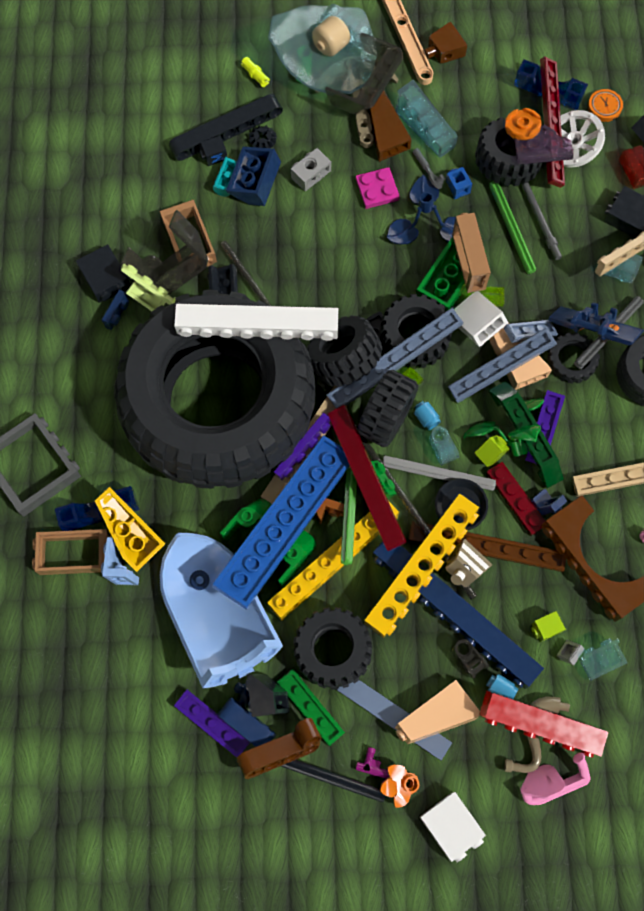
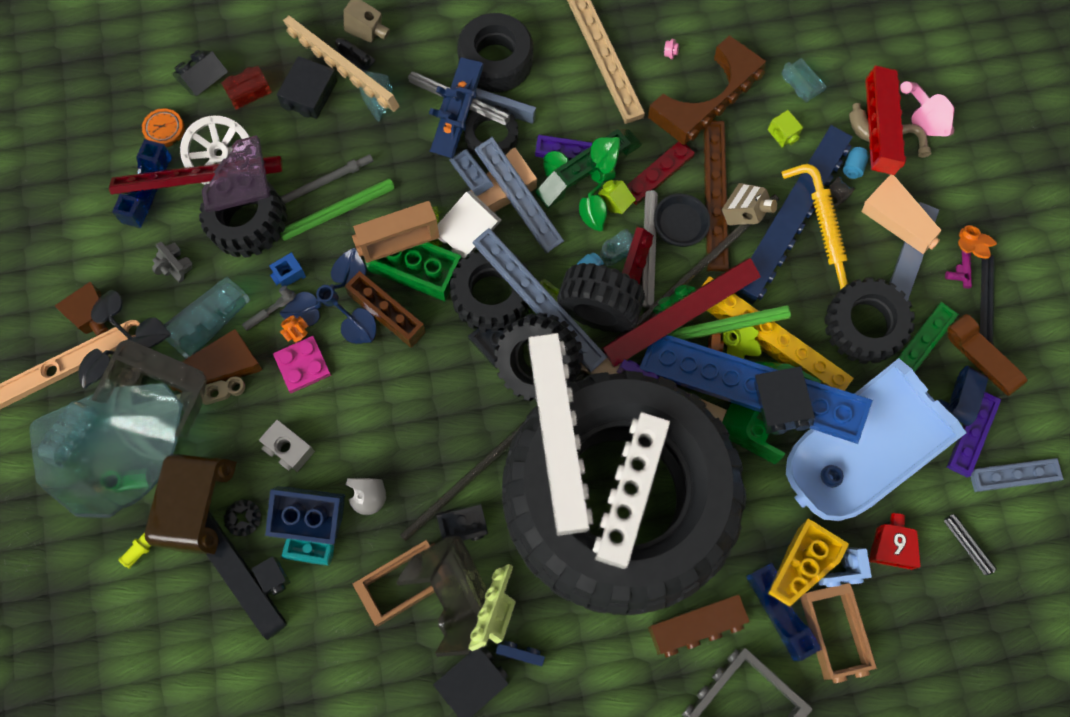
camera: 105 degrees left, 0 degrees up
black slope [246,674,290,717] -> none
tan head [312,16,350,57] -> none
yellow brick [364,493,479,638] -> none
white brick [419,792,486,862] -> none
orange tile [505,108,541,140] -> none
dark blue bracket [531,489,567,515] -> none
light grey tile [556,640,584,665] -> none
none -> black plant [78,290,172,389]
none -> dark brown windscreen [145,454,237,555]
none -> dark grey hips [152,242,192,283]
none -> orange gear [280,315,308,342]
none -> reddish brown brick [345,271,426,348]
none -> light grey helmet [346,478,386,515]
none -> sand blue tile [475,88,536,124]
none -> white brick [593,412,670,569]
none -> dark red plate [622,227,654,285]
none -> reddish brown brick [648,595,750,657]
none -> lime plate [723,326,762,359]
none -> black brick [754,366,815,435]
none -> yellow piece [782,164,848,289]
none -> red torso [869,513,920,570]
none -> axle [944,514,997,576]
none -> sand blue tile [970,458,1064,492]

